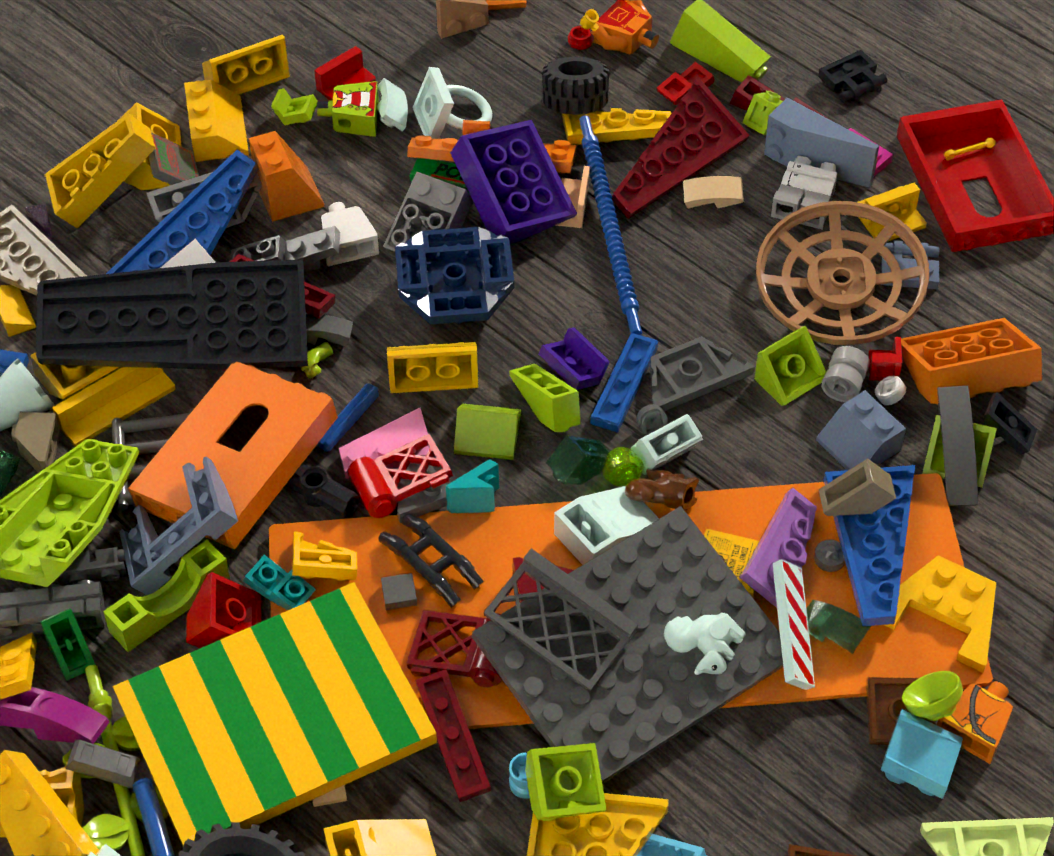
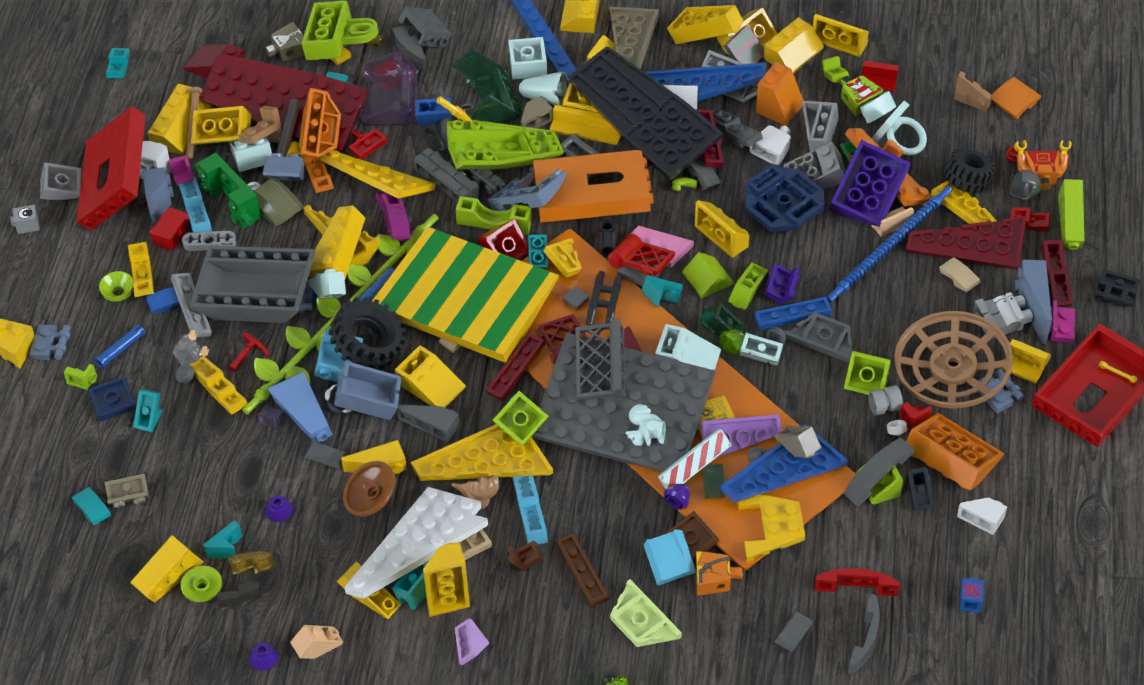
camera: 55 degrees right, 0 degrees up
slope [25,204,52,241] -> none
green slope [40,608,95,681] -> none
dark grey tile [66,740,140,788] -> none
blue axle [317,383,379,452] -> none
reddish brown animal [624,469,699,511] -> none
lime bracket [742,91,783,135] -> none
sand blue slope [816,390,906,470] -> none
lime piece [902,671,963,721] -> none
none -> dark purple cone [664,483,690,510]
none -> light grey wedge [802,101,839,152]
none -> dark grey hair [1009,170,1041,200]

